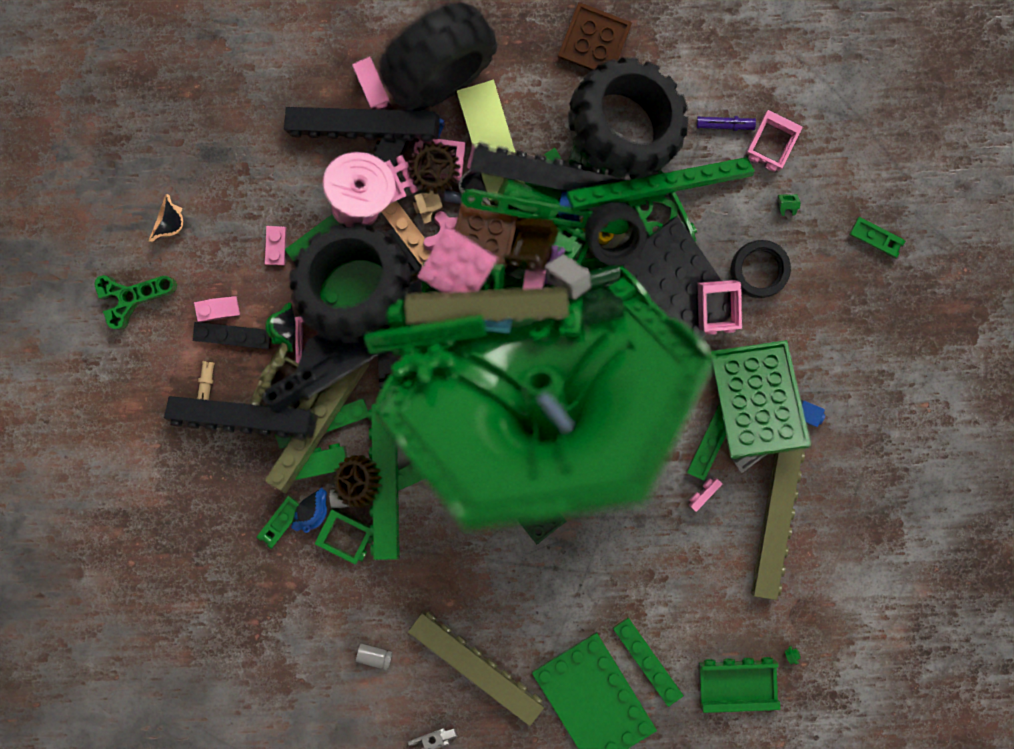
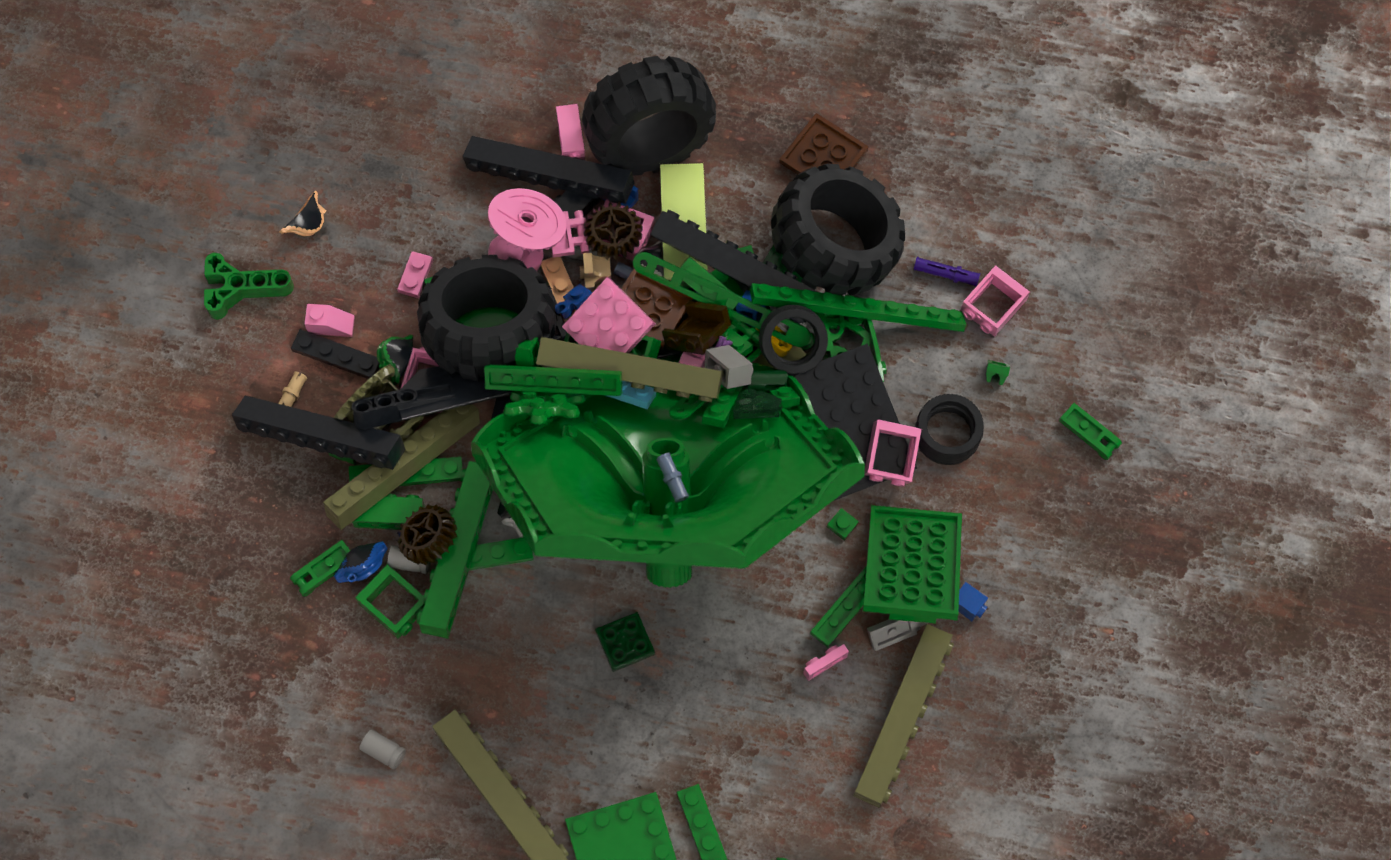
camera: 10 degrees right, 20 degrees down
none -> blue plate [555,283,593,319]

